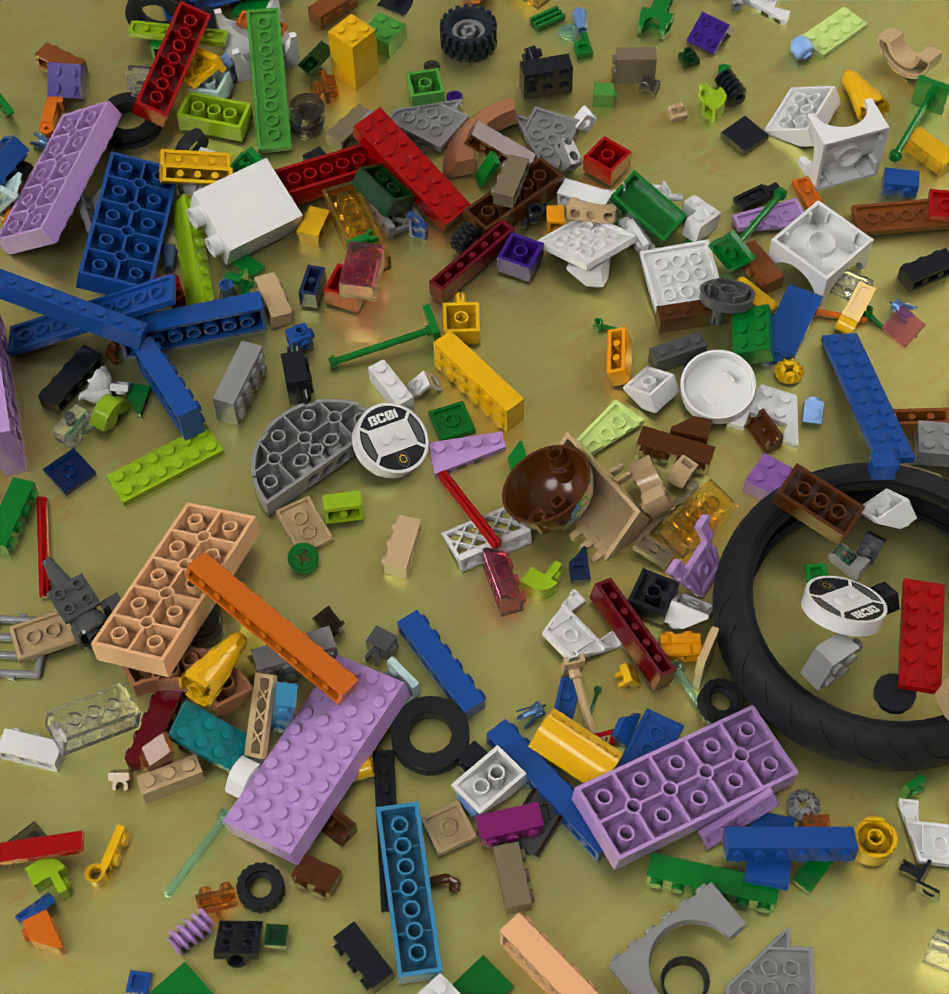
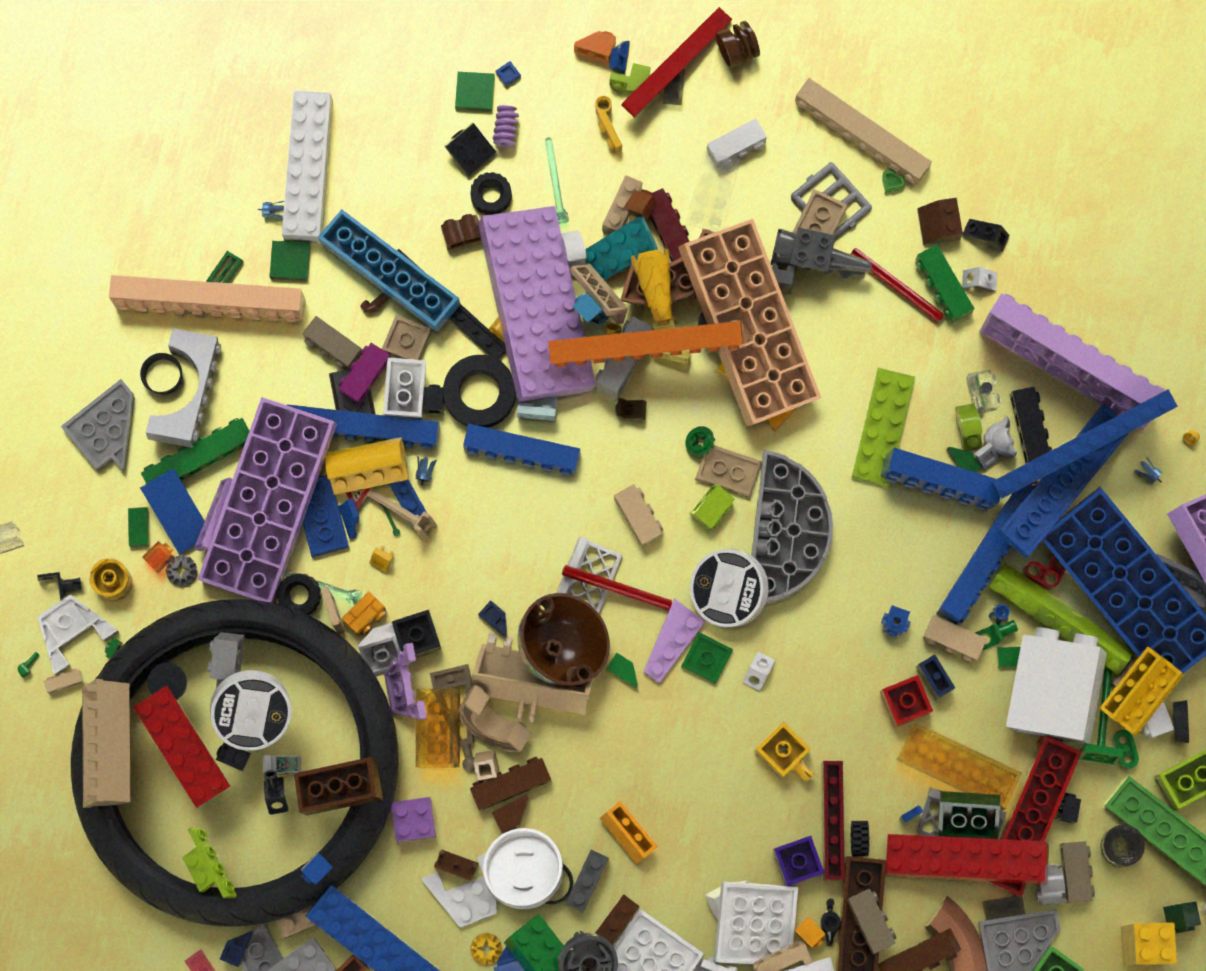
camera: 135 degrees right, 20 degrees up
clear blue tile [43,448,97,496] -> none
tan tile [108,769,133,791] -> none
medium blue cone [160,244,178,271] -> none
clear orange hips [195,882,238,918] -> none
light grey brick [212,341,267,425] -> none
dark green tile [264,924,289,949] -> none
black brick [281,345,314,405] -> none
yellow brick [297,206,331,248] -> none
clear orange hips [310,70,339,104] -> none
reddish brown hinge [321,808,357,848] -> none
green tile [328,304,441,369] -> none
black brick [333,921,395,994] -> none
clear pink brick [339,241,386,301] -> none
green bar [346,229,378,253] -> none
dark grey brick [365,625,399,667] -> none
white brick [368,359,414,411] -> none
yellow brick [433,330,524,432] -> none
green tile [475,151,500,188] -> none
clear pink slope [482,547,526,617] -> none
lime brick [520,560,563,599] -> none
white wing [542,589,623,662] -> none
yellowish green wing [577,400,645,455] -> none
dark red brick [589,577,677,690] -> none
green hand [593,318,618,332] -> none
white slope [623,366,679,413] -> none
blue brick [722,827,858,862] -> none
light blue bracket [802,397,824,424] -> none
green plate [804,563,828,583] -> none
white slope [861,489,917,529] -> none

